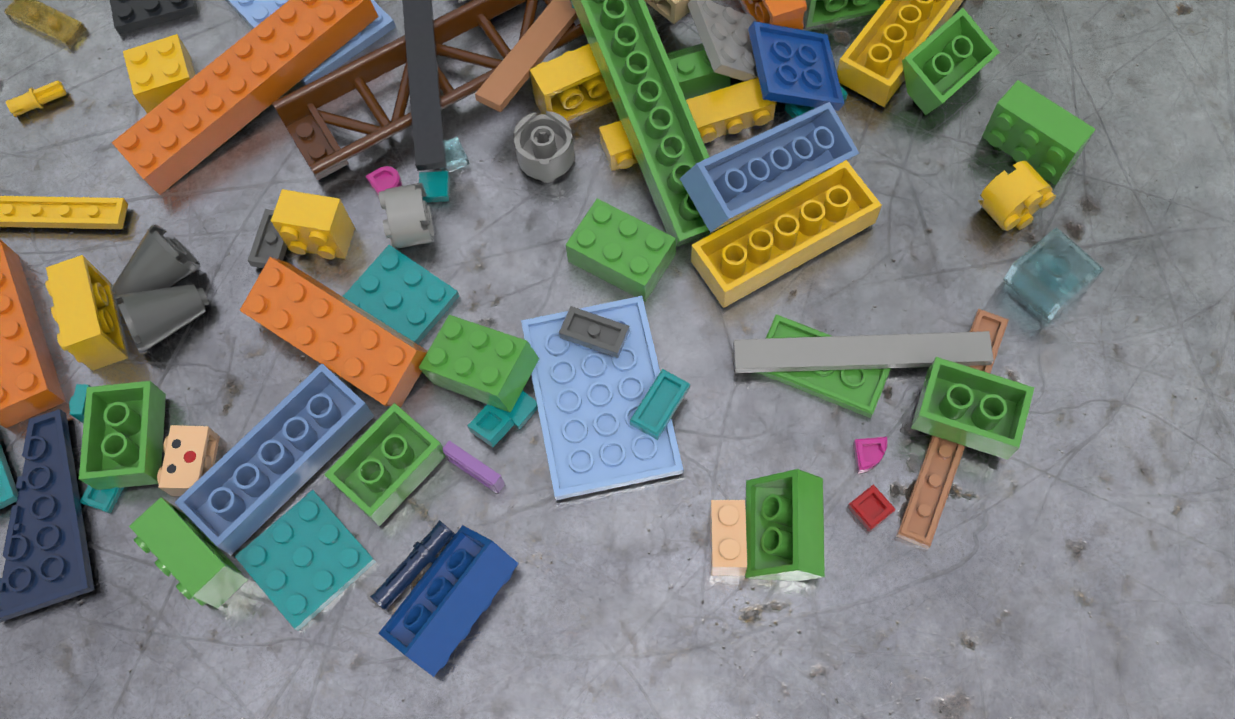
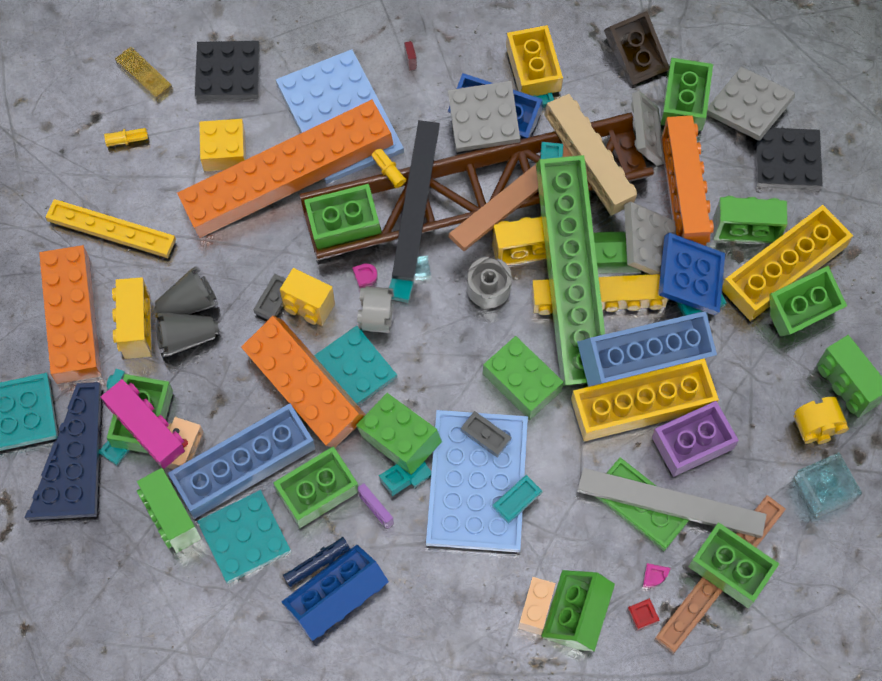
camera: 10 degrees right, 0 degrees up
none -> dark pink brick [100,379,185,469]
none -> bright green brick [304,184,381,250]
none -> yellow axle [372,149,407,188]
none -> medium lavender brick [652,401,739,477]

